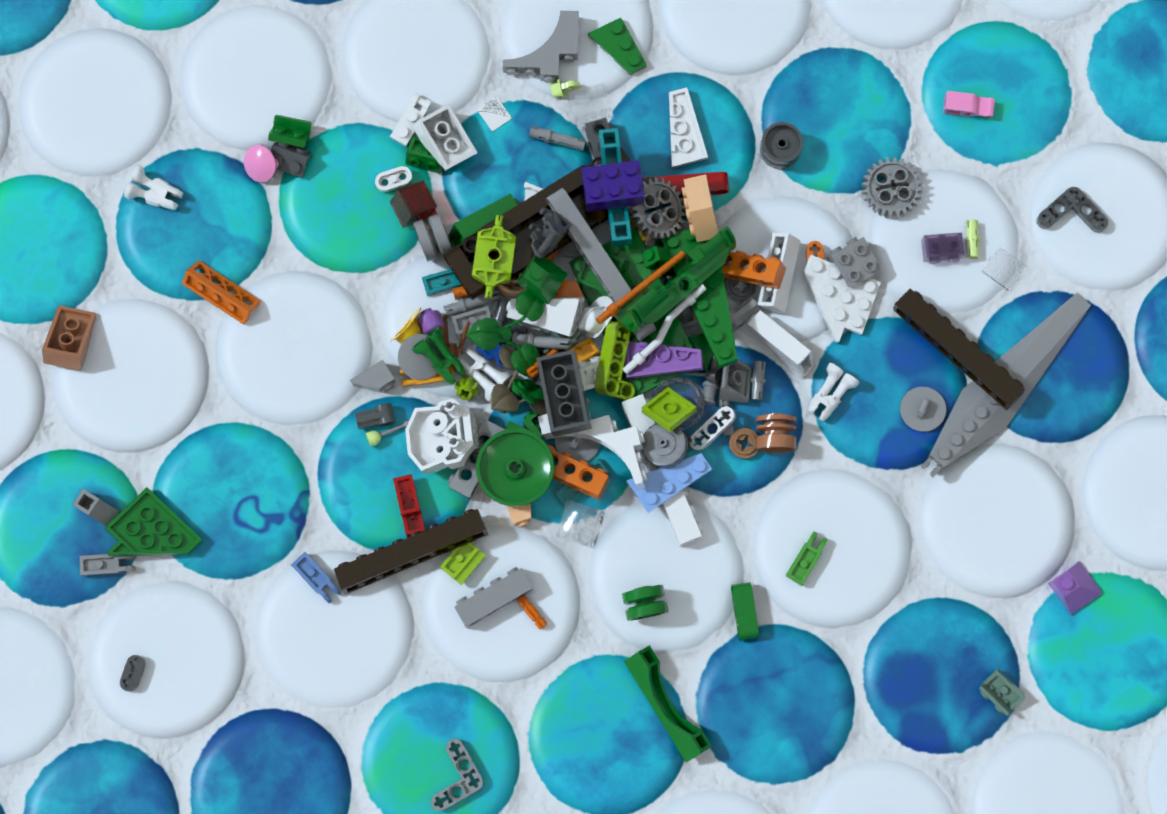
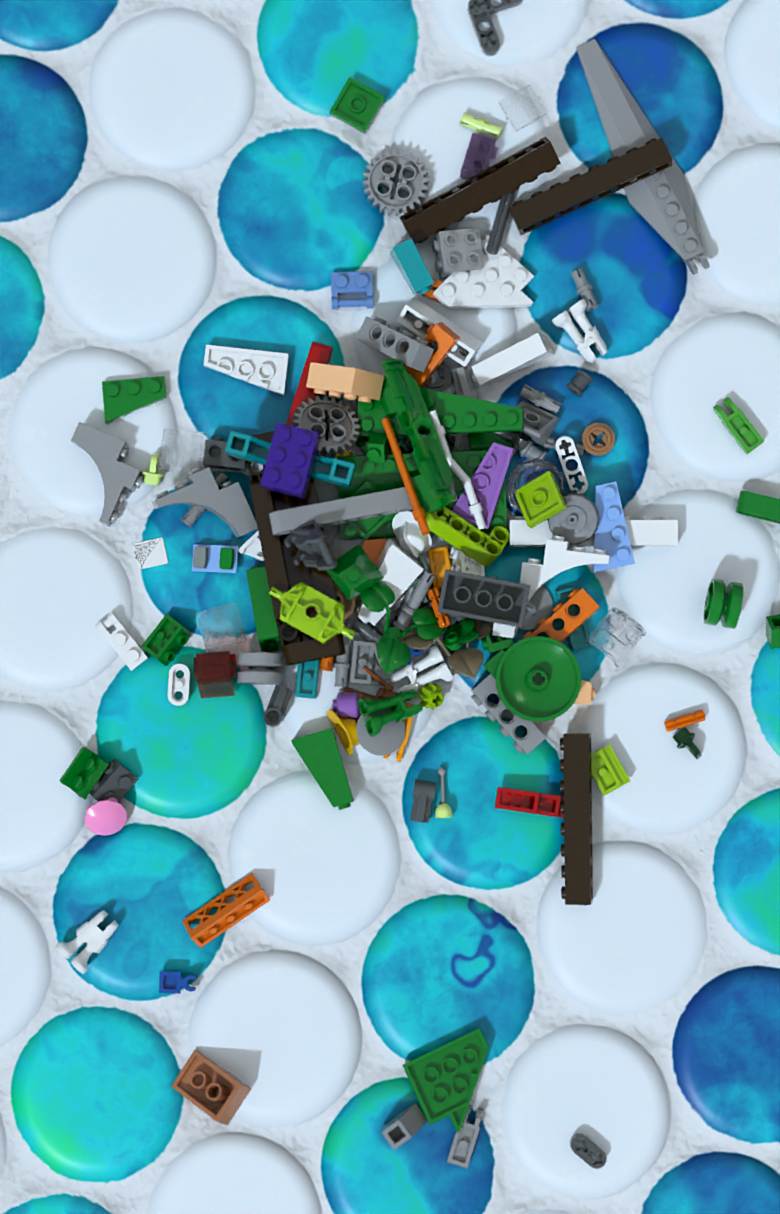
camera: 70 degrees left, 5 degrees up
medium blue hinge [291,552,341,603] -> none
light grey slope [350,360,396,392] -> none
white brick [405,399,480,474] -> none
white slope [412,104,477,171] -> none
light grey brick [454,567,534,628] -> none
nougat wheel [756,413,796,453] -> none
dark grey wheel [760,122,803,169] -> none
light grey shield [900,387,946,432] -> none
bright pink piece [943,91,995,118] -> none
none -> light grey arch [152,466,258,537]
none -> blue plate [159,970,197,994]
none -> piece [192,544,239,573]
none -> clear slope [196,602,248,653]
none -> dark grey piece [263,685,293,728]
none -> green slope [291,728,354,810]
none -> green plate [329,77,385,134]
none -> medium blue plate [331,271,373,310]
none -> light grey brick [356,316,434,372]
none -> teal slope [390,238,434,296]
none -> dark brown brick [399,136,561,244]
none -> dark grey axle [486,192,515,255]
none -> dark grey bush [566,369,593,397]
none -> light grey pin [571,268,599,312]
none -> dark green piece [672,727,702,759]

